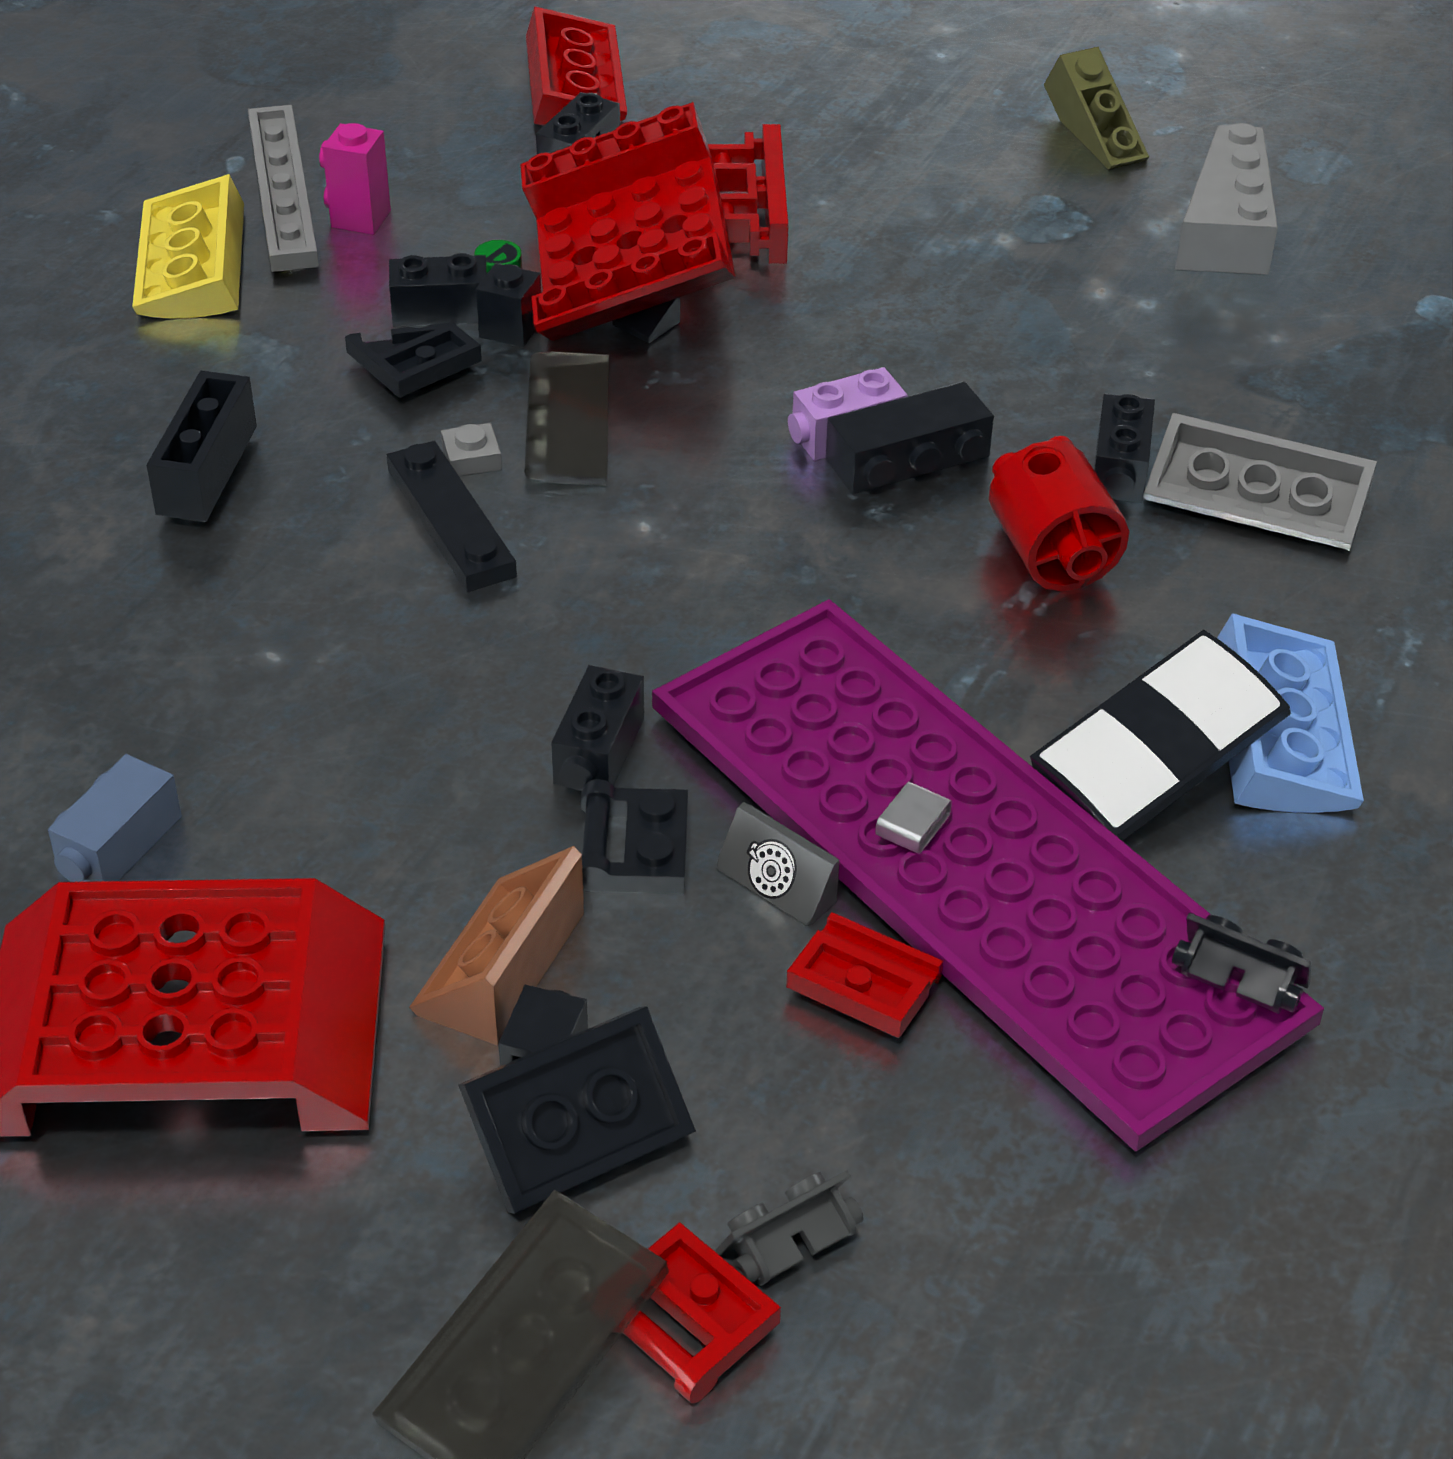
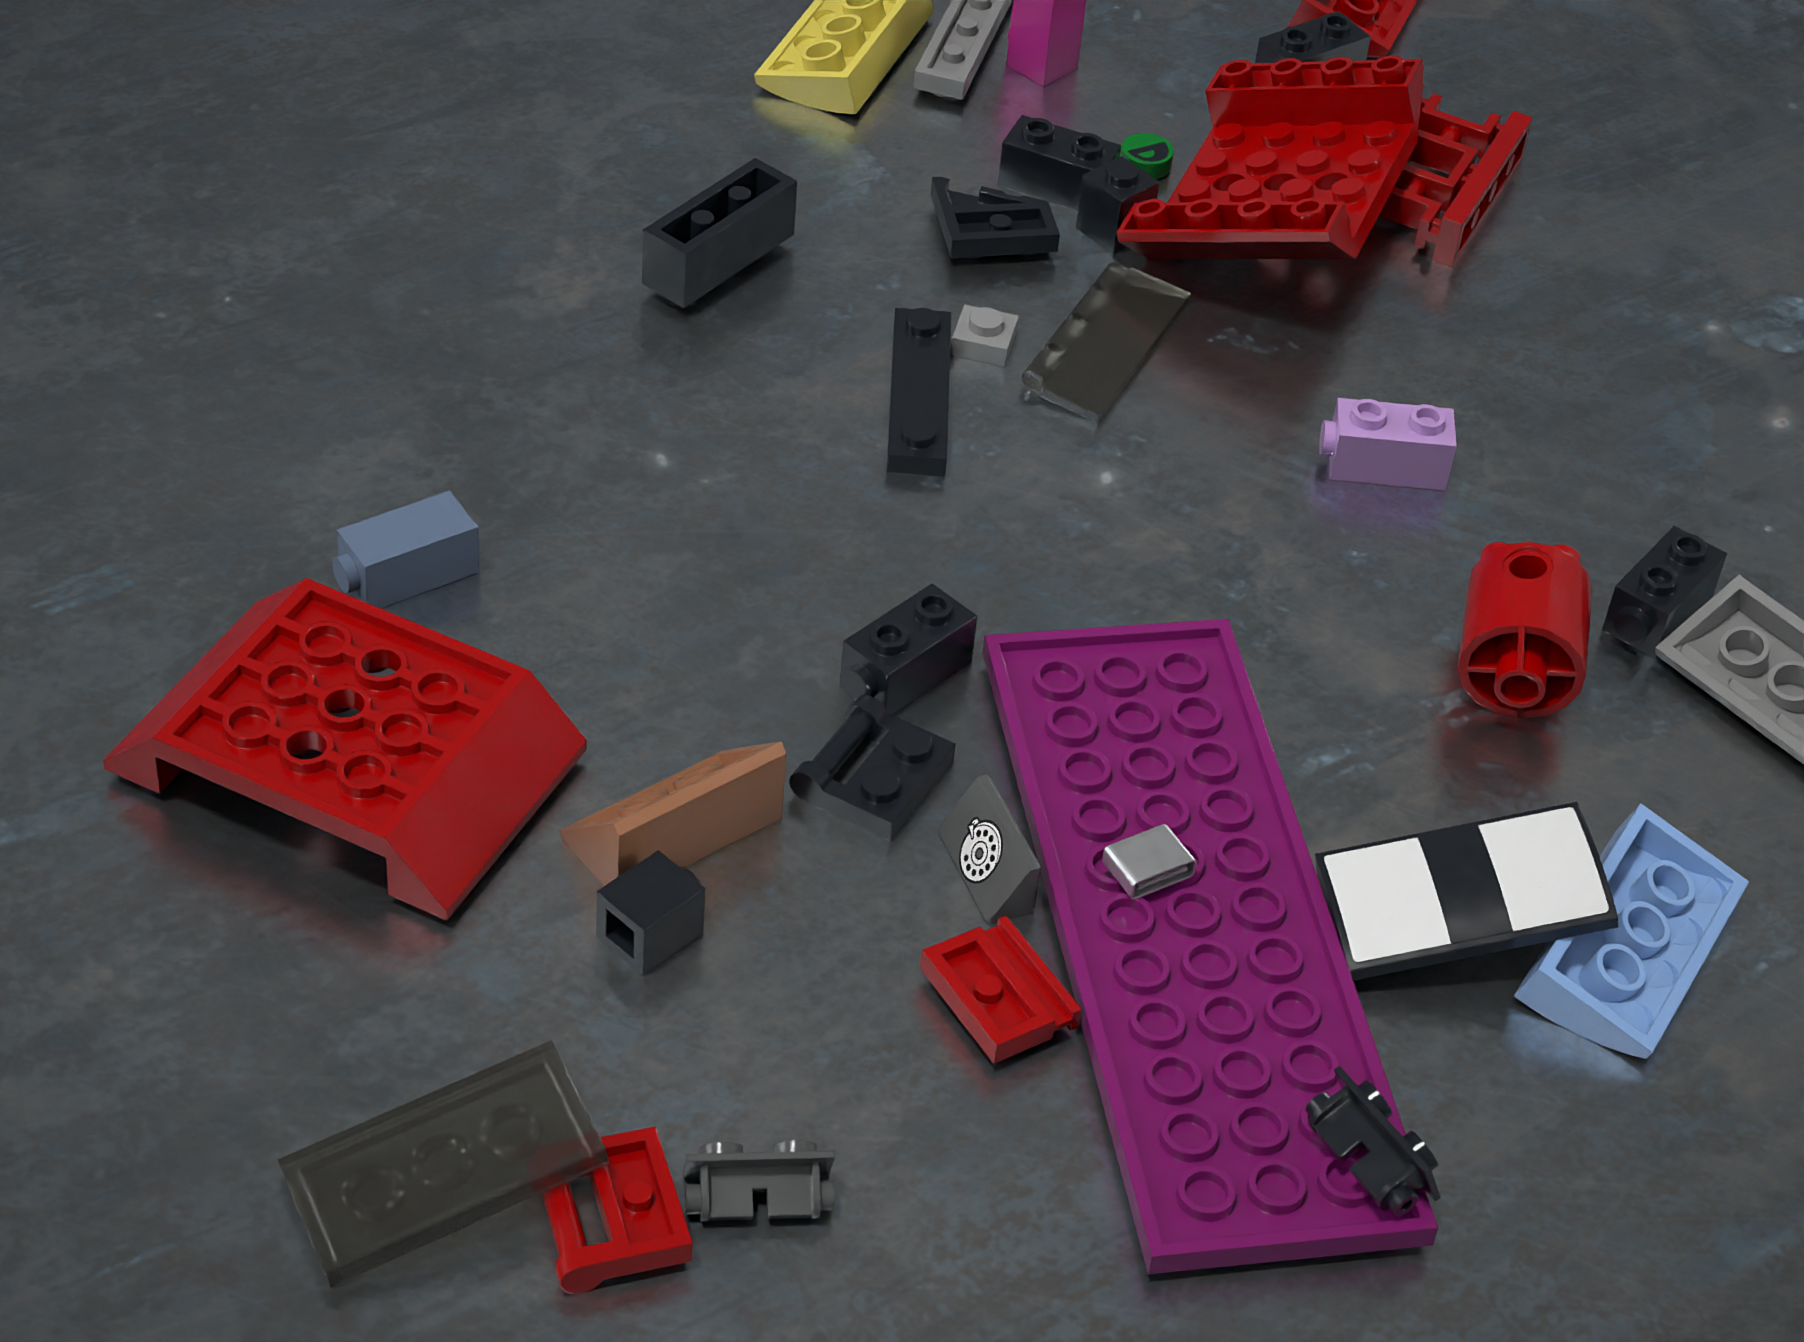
camera: 25 degrees right, 0 degrees up
black plate [458,1006,696,1213] -> none
black slope [612,297,680,343] -> none
black brick [826,381,994,494] -> none

